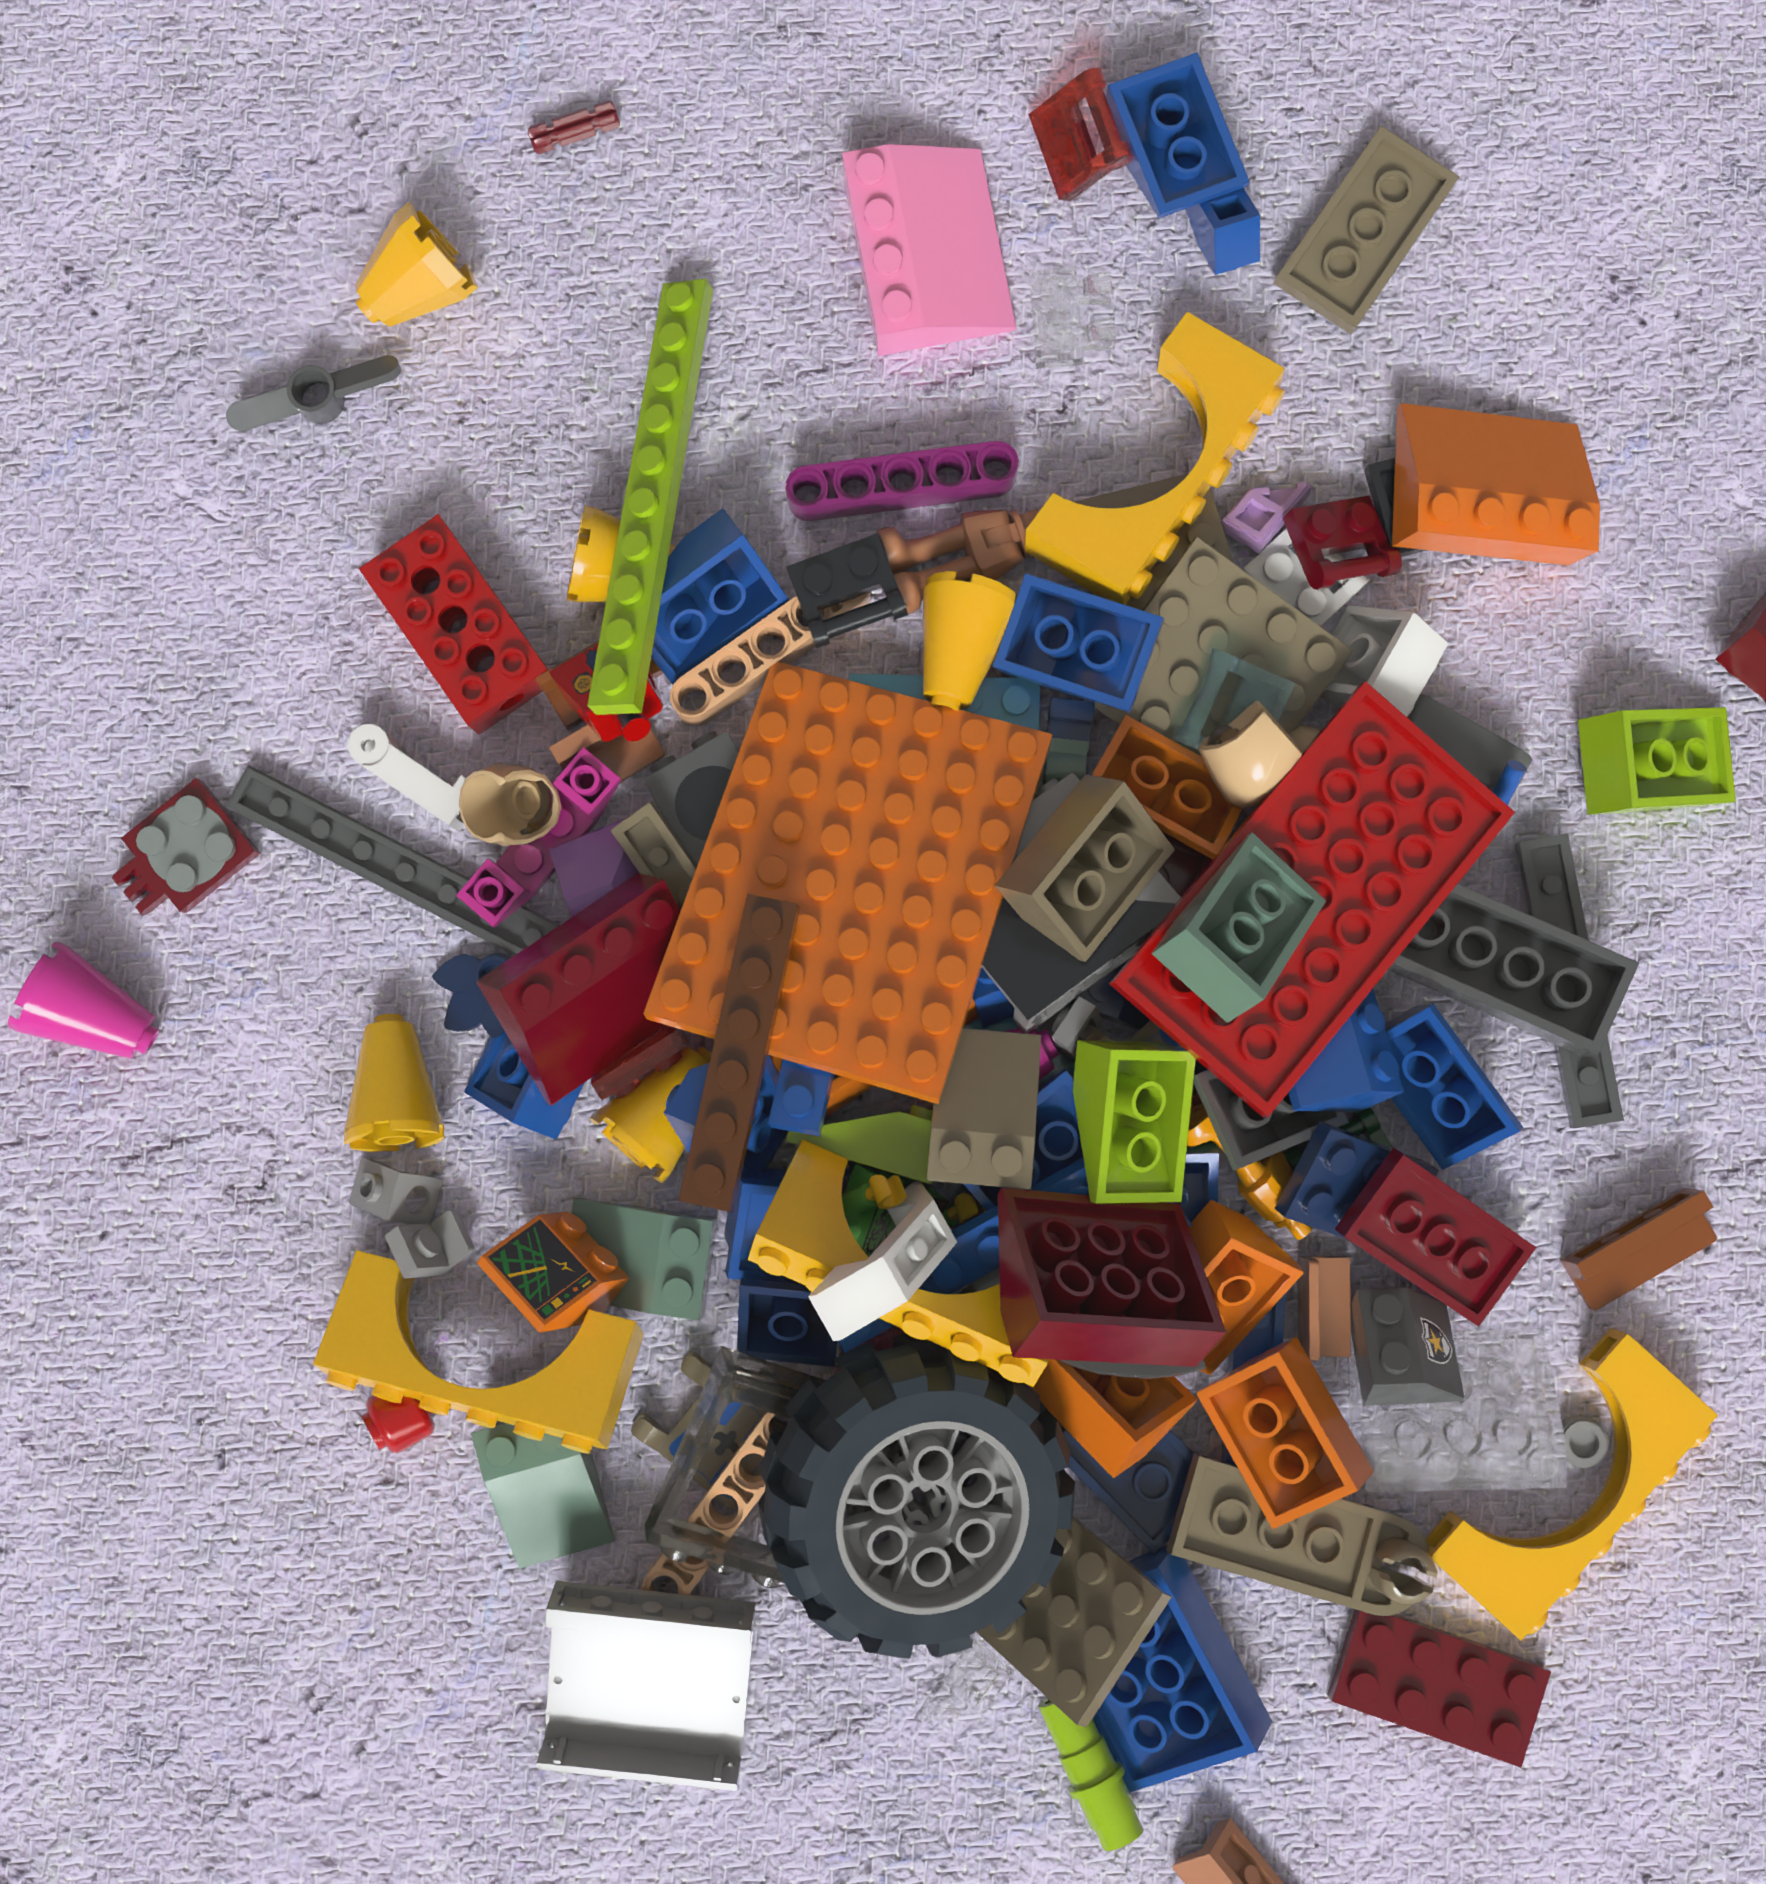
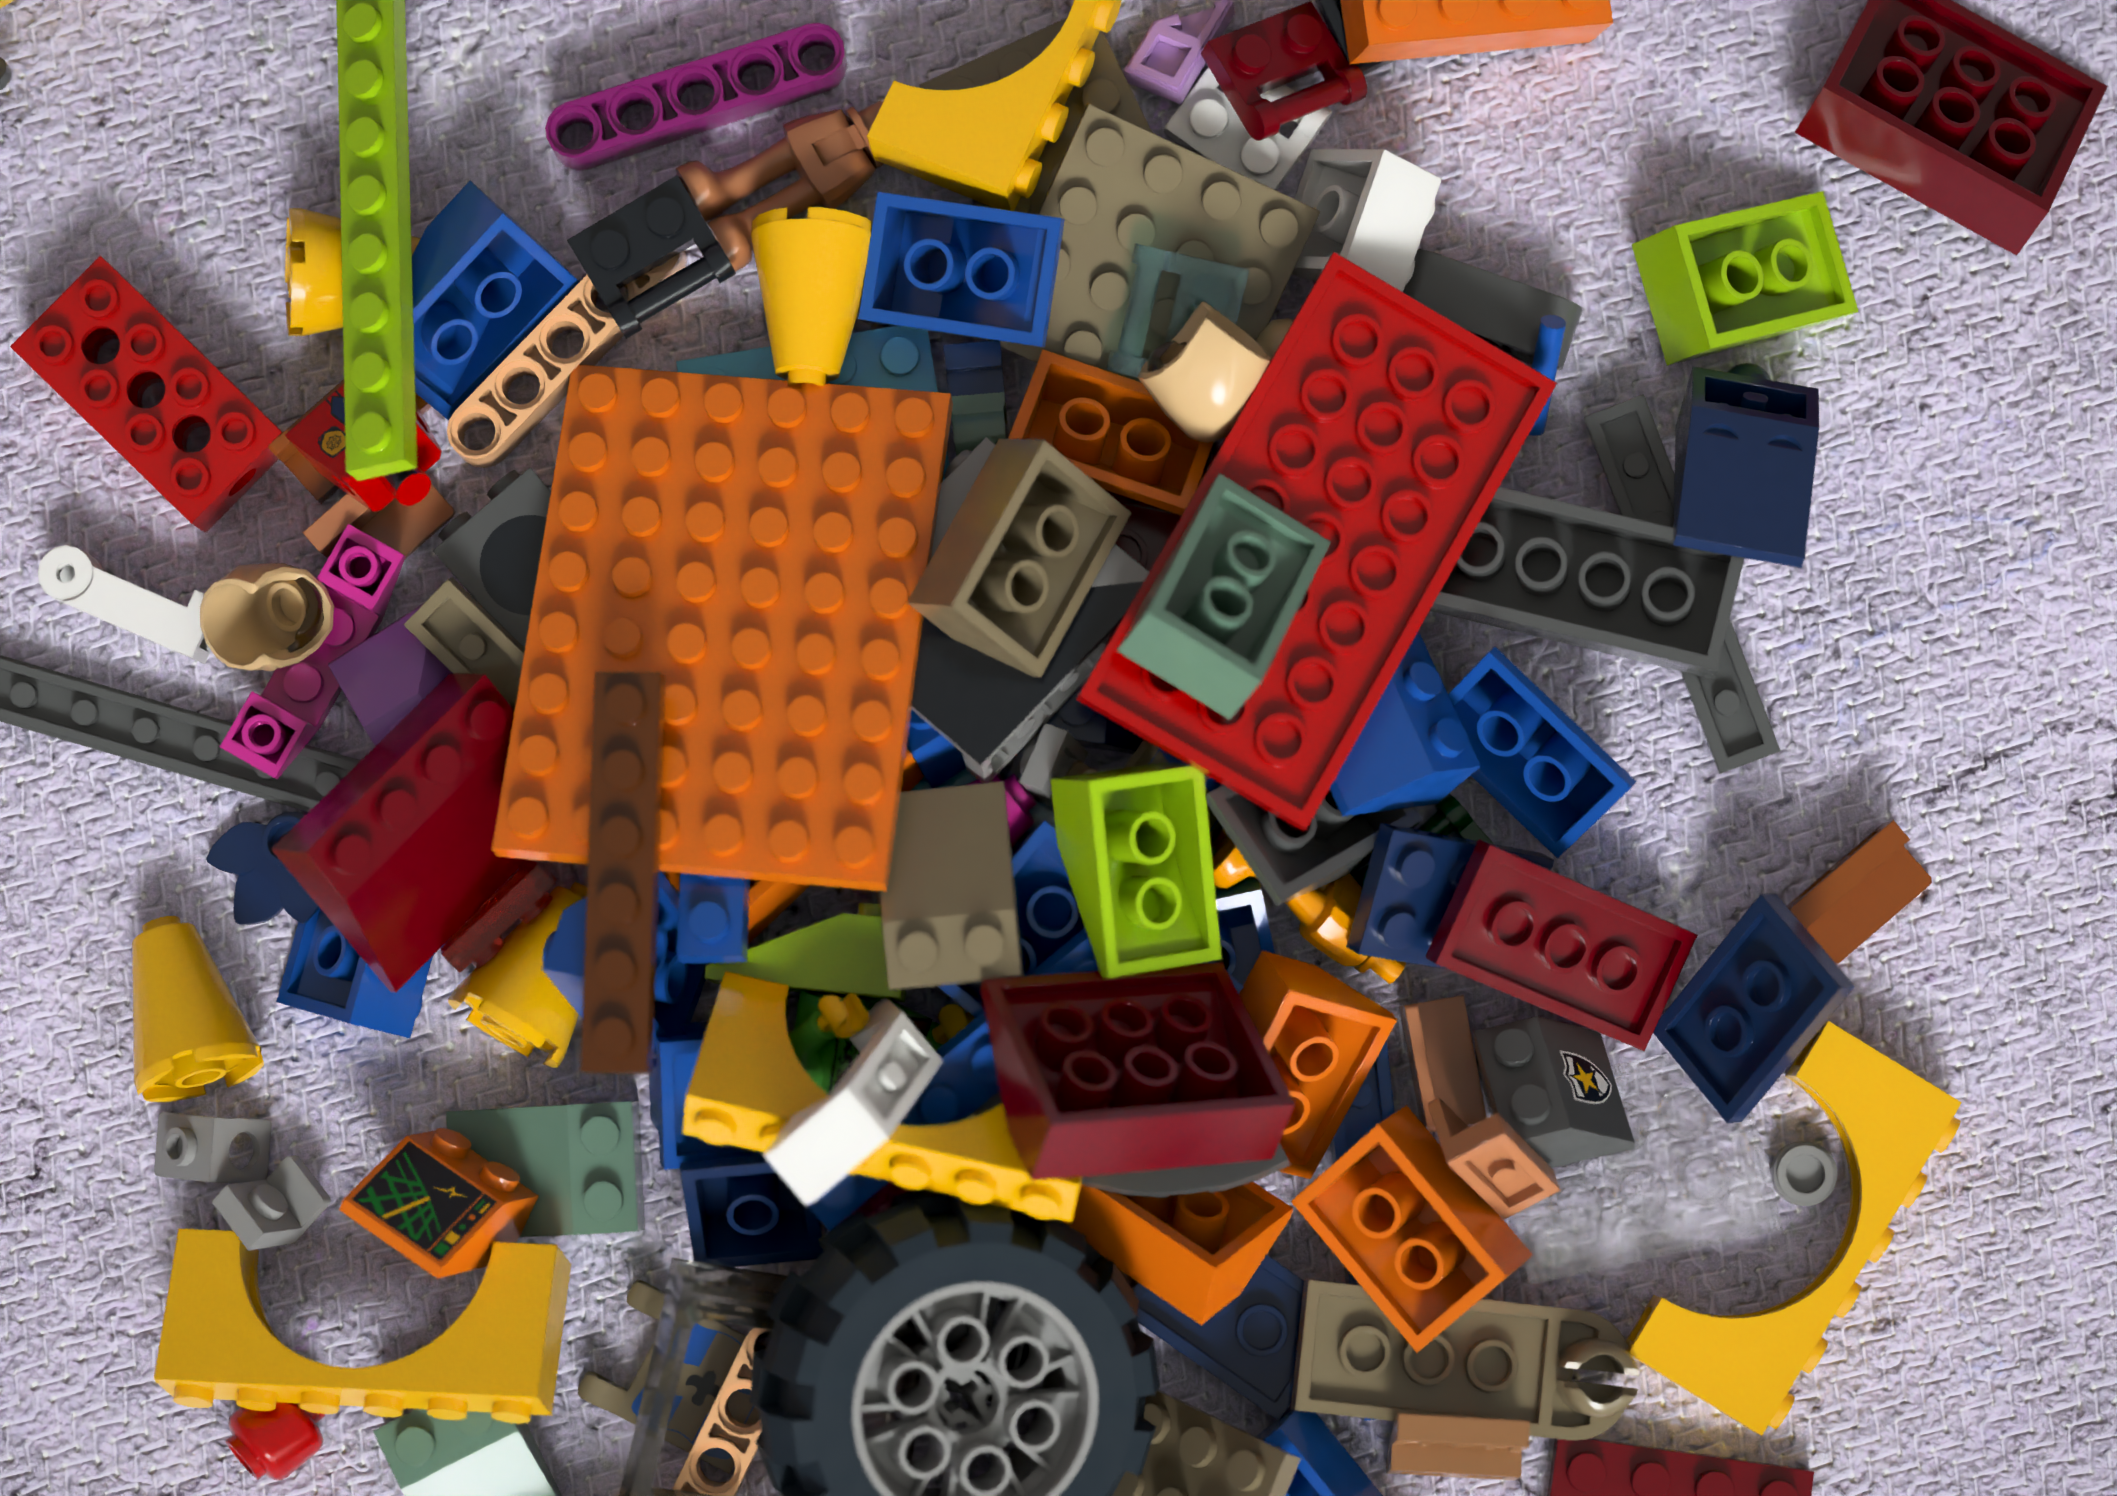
camera: 15 degrees left, 0 degrees up
none -> medium nougat slope [1386,1414,1530,1481]
none -> nougat panel [1427,1098,1560,1219]
none -> dark blue plate [1653,893,1855,1123]
none -> dark blue slope [1673,363,1819,568]

